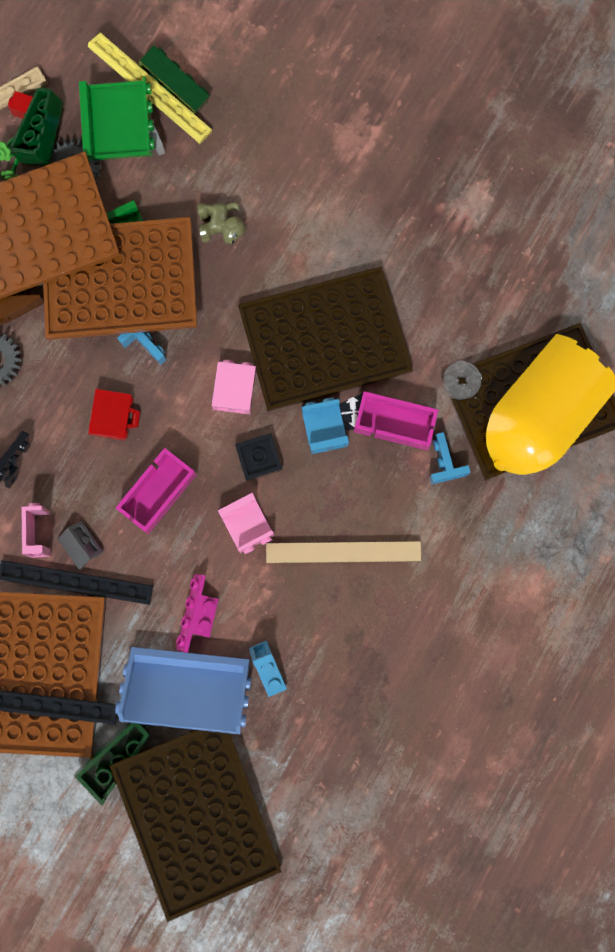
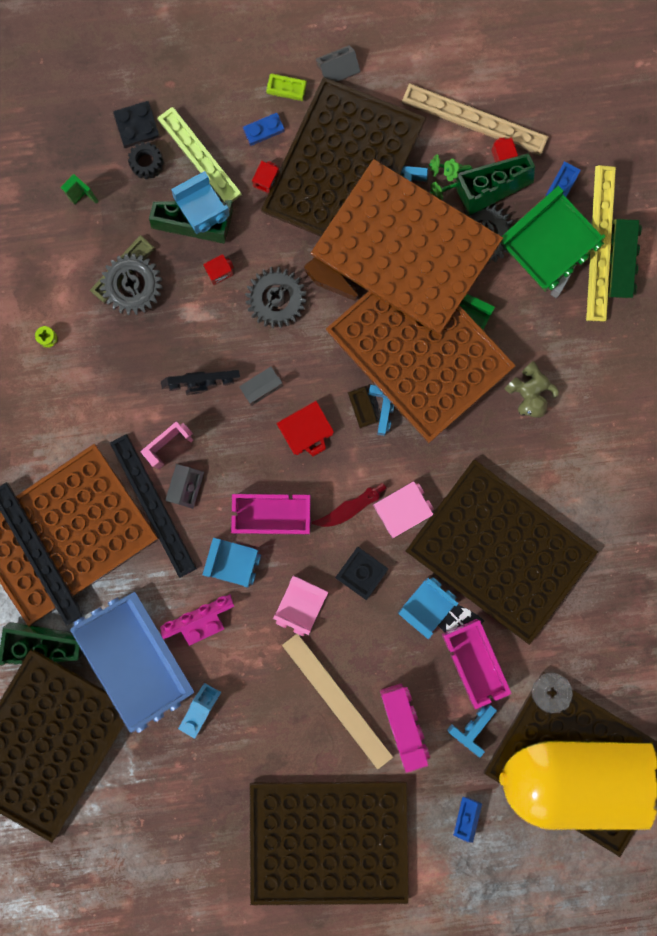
camera: 55 degrees right, 5 degrees up
none -> dark azure panel [203,538,261,588]
none -> dark grey panel [239,367,283,406]
none -> dark brown plate [250,781,409,905]
none -> dark red sword [311,482,387,527]
none -> dark brown tile [348,386,378,429]
none -> dark pink piece [380,683,430,773]
none -> blue plate [453,797,482,843]
none -> blue plate [546,161,581,197]

